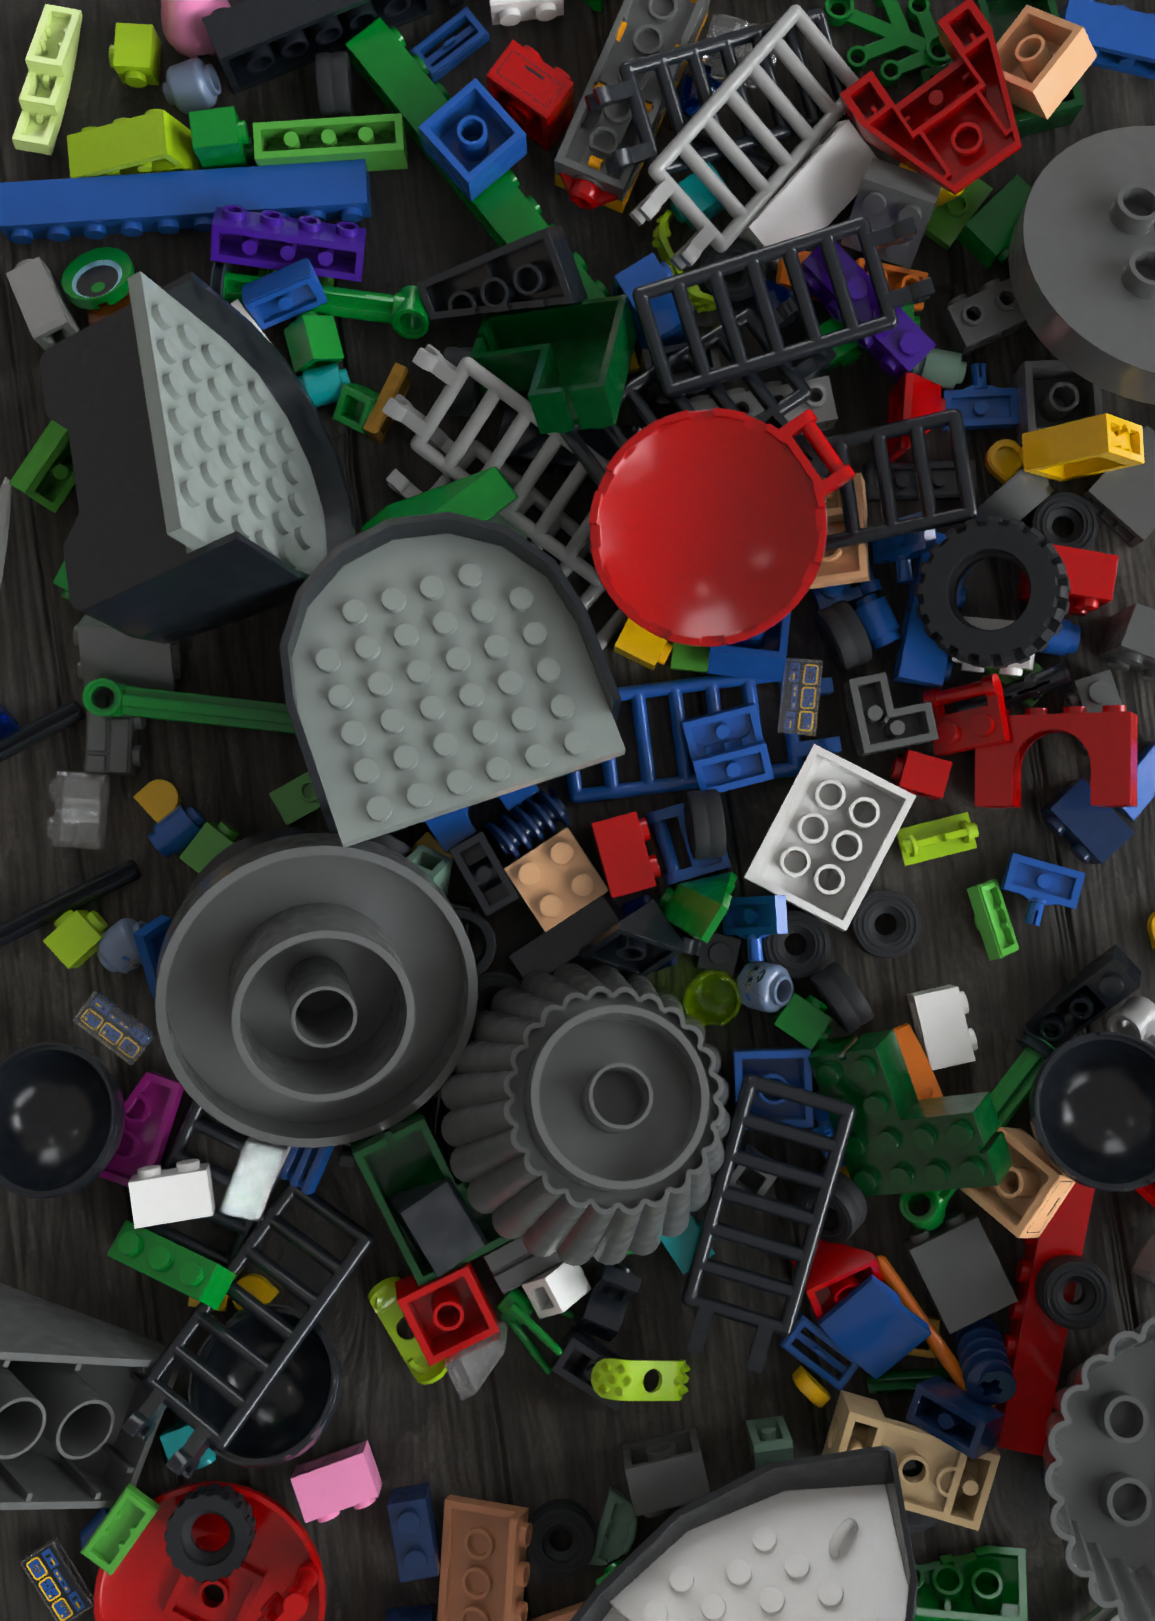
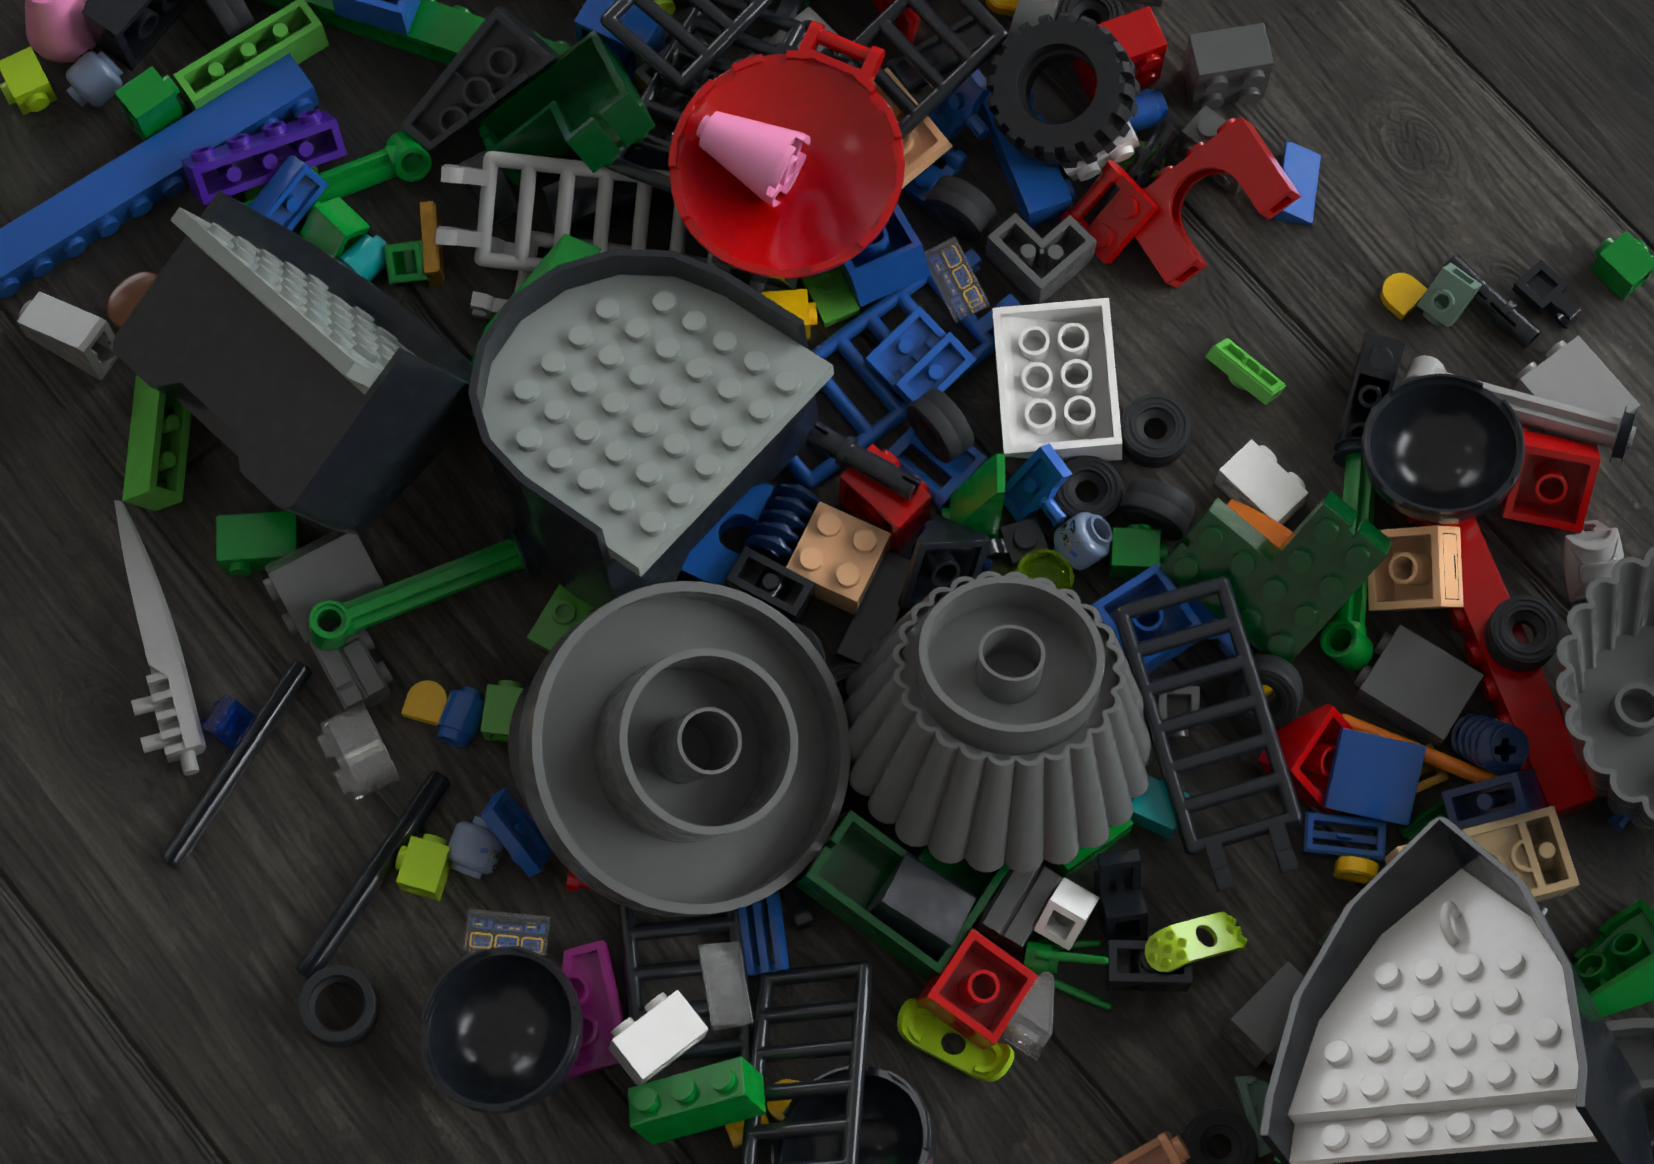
camera: 30 degrees left, 15 degrees down
green tile [61,247,135,310] -> none
lime wedge [67,109,204,178] -> none
blue brick [854,593,901,651] -> none
red brick [890,750,952,800] -> none
lime hinge [897,812,979,866] -> none
blue plate [1000,853,1085,926] -> none
dark blue brick [1040,778,1135,864] -> none
none -> bright pink cone [696,111,811,207]
none -> black pin [806,421,922,502]

